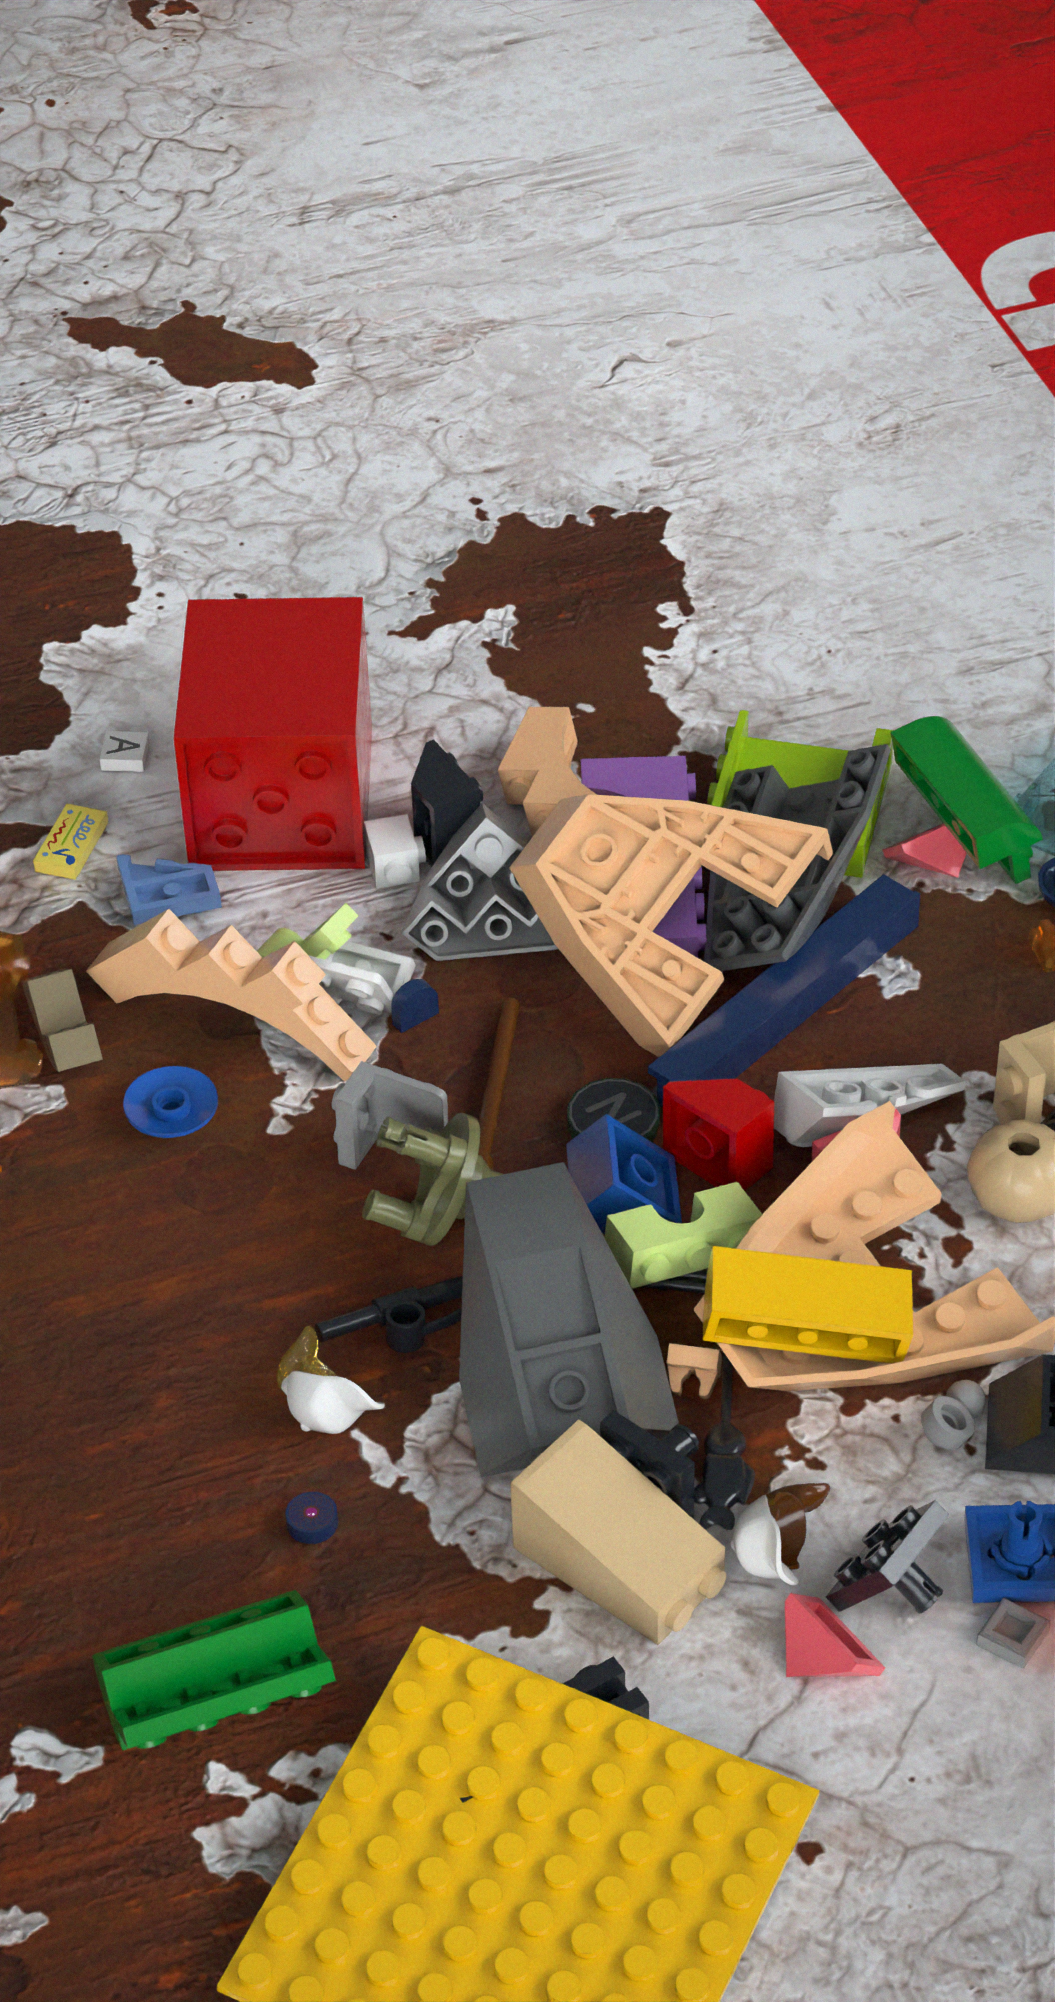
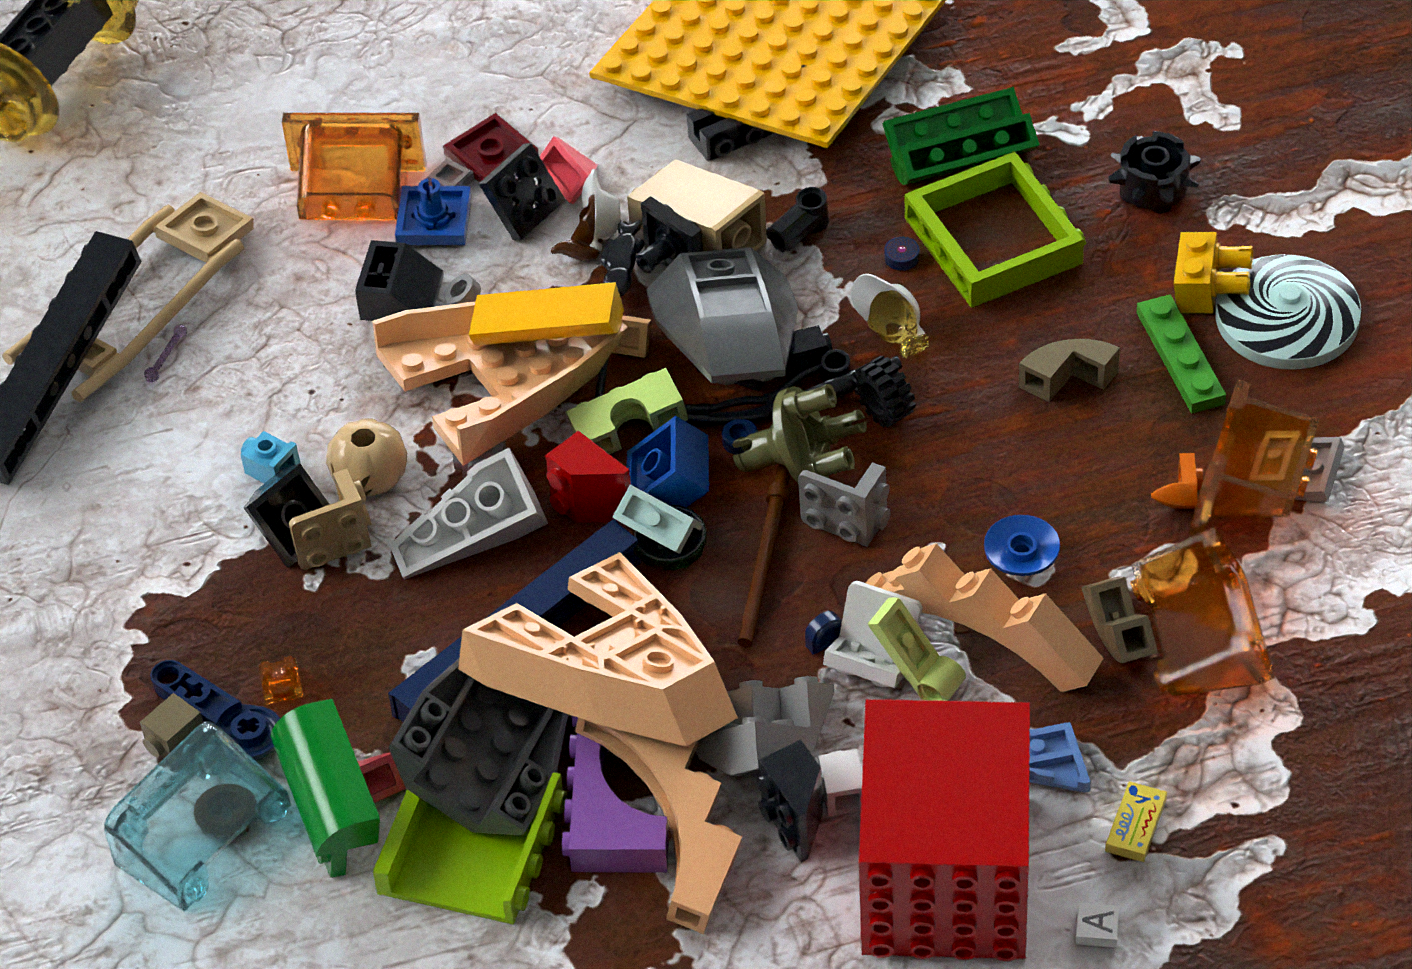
camera: 175 degrees left, 5 degrees up
none -> dark red tile [443,113,539,183]
none -> light aqua panel [612,485,704,554]
none -> black piece [766,187,829,253]
none -> black brick [785,325,833,380]
none -> black tyre [852,356,916,427]
none -> lime window [905,152,1086,308]
none -> dark tan brick [1019,339,1120,402]

